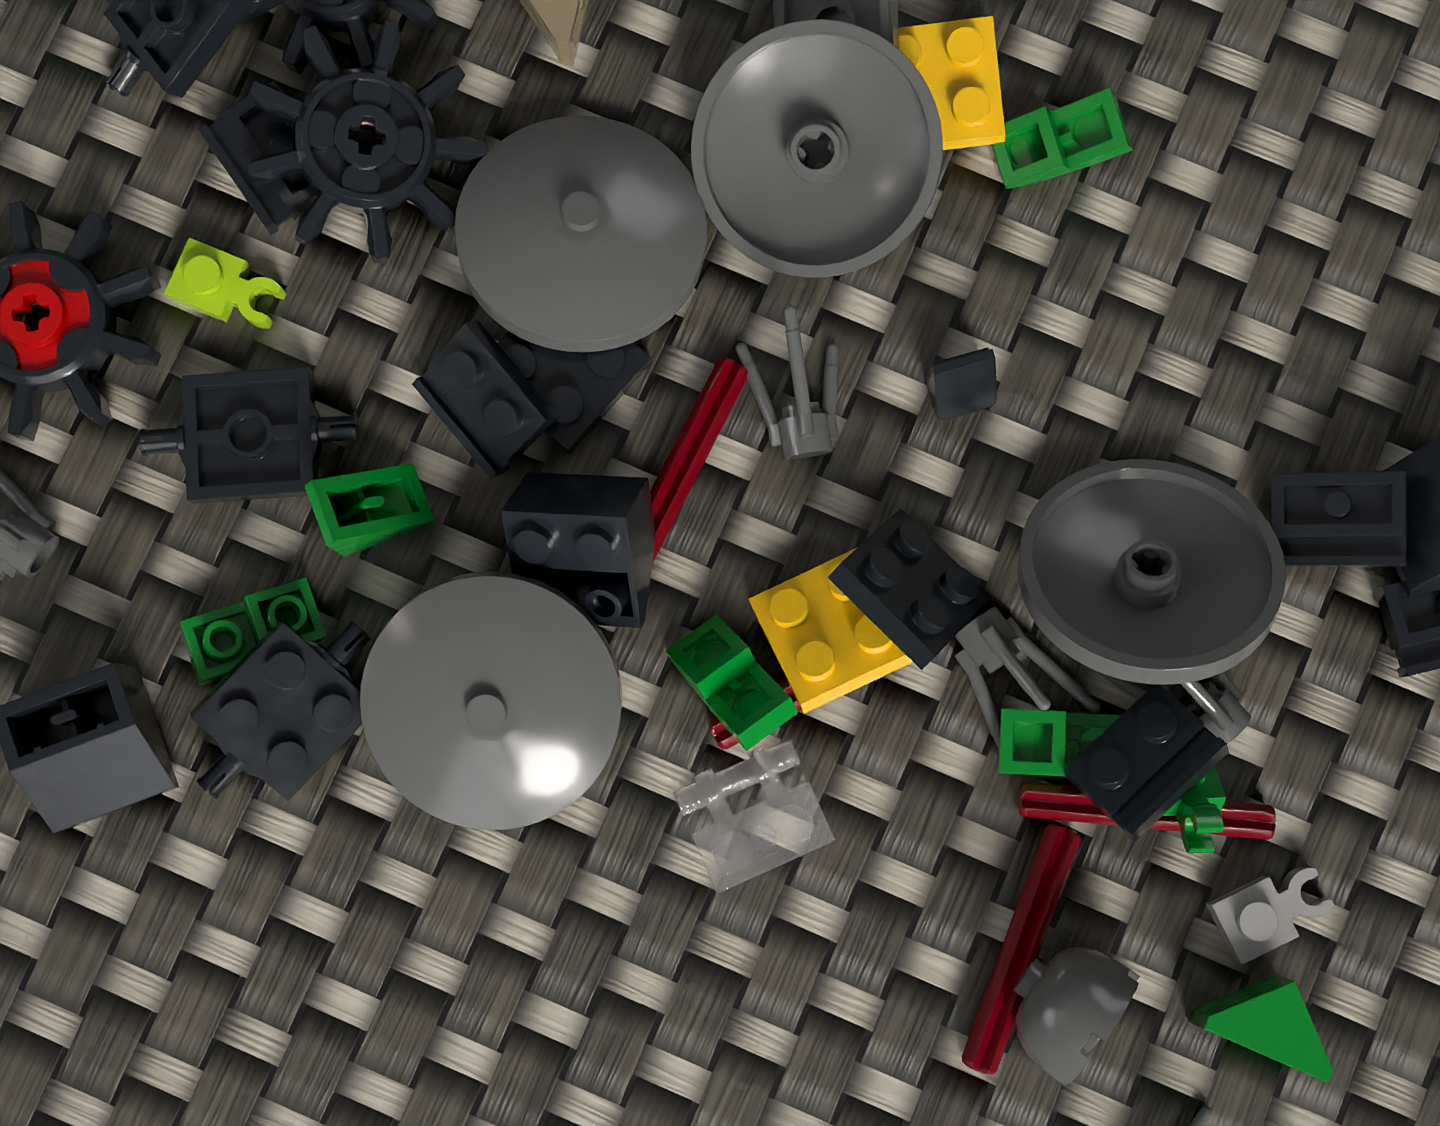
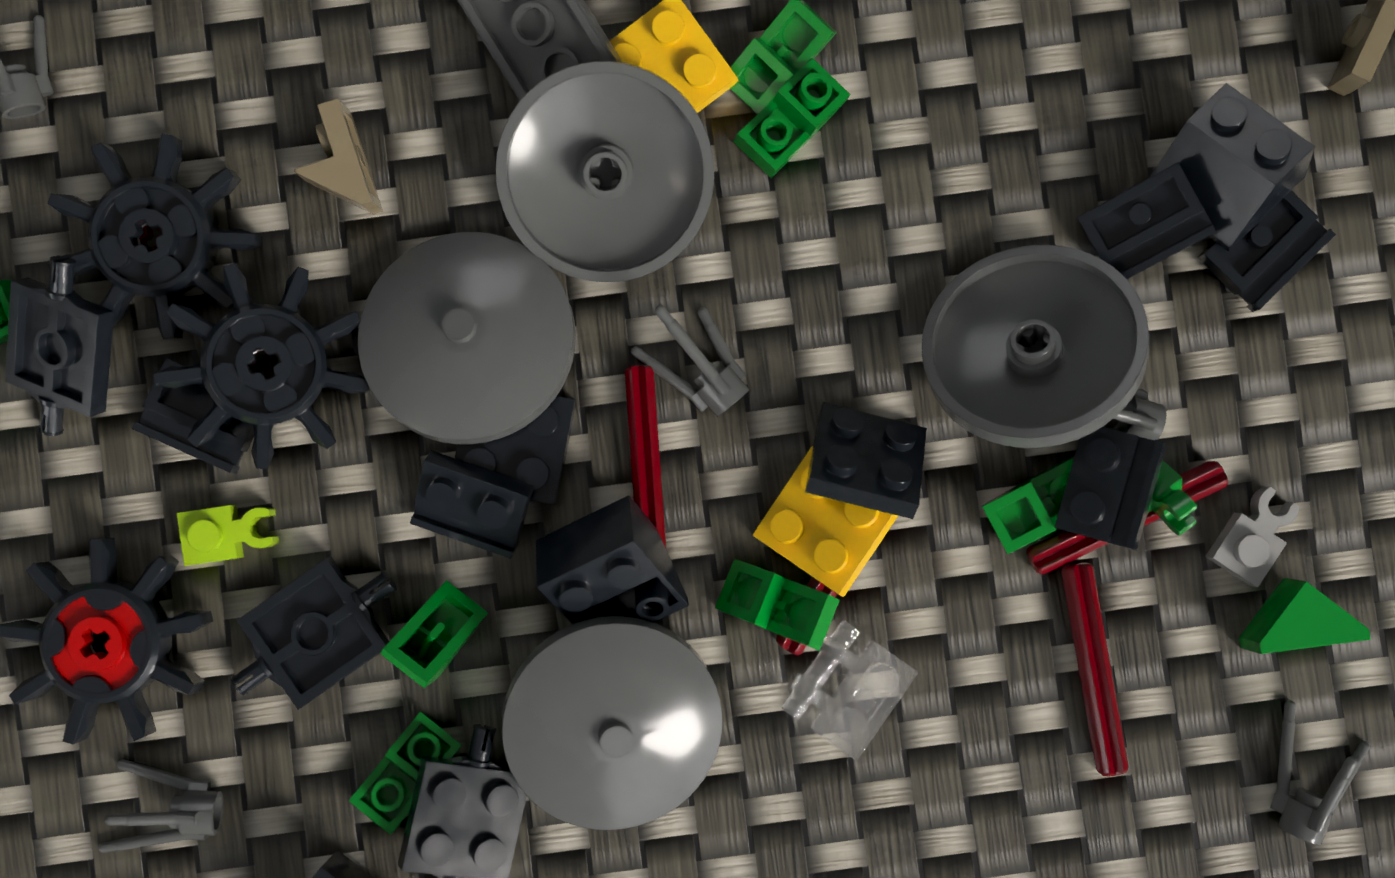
camera: 30 degrees left, 5 degrees up
black slope [925,347,997,421] -> none
dark grey plant [954,606,1101,754] -> none
dark grey cylinder [1013,947,1140,1086] -> none
none -> green slope [733,58,851,178]

